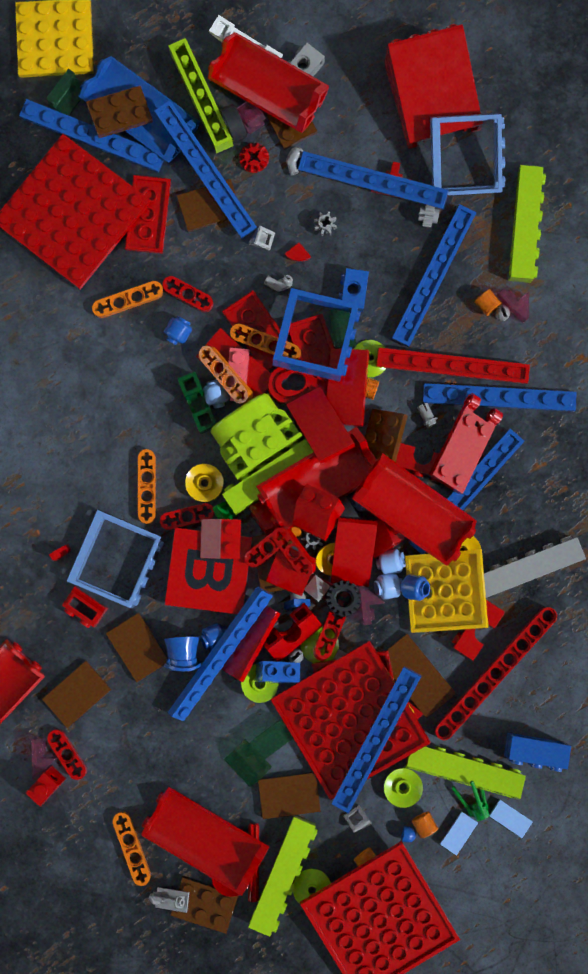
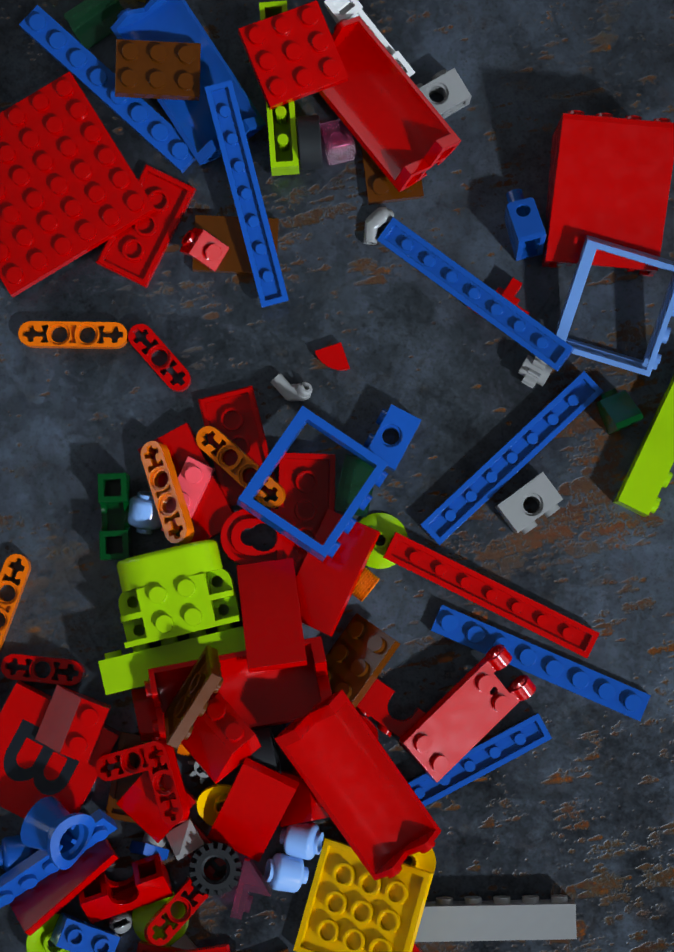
camera: 15 degrees right, 0 degrees up
blue head [164,316,192,345] -> none
yellow dish [185,464,224,502] -> none
green plate [212,501,238,519] -> none
red gear [239,142,269,173] -> none
light grey slope [249,226,275,250] -> none
light grey gear [314,212,337,236] -> none
blue head [400,574,430,601] -> none
light grey pin [417,403,437,428] -> none
orange piece [474,289,502,316] -> none
light grey hinge [494,305,510,321] -> none
clear pink slope [497,289,529,323] -> none
none -> blue hat [20,796,95,870]
none -> reddish brown plate [164,645,223,749]
none -> bracket [180,228,229,272]
none -> red plate [238,0,349,110]
none -> light grey brick [495,472,563,535]
none -> blue torso [504,189,546,261]
none -> dark green slope [595,388,644,435]

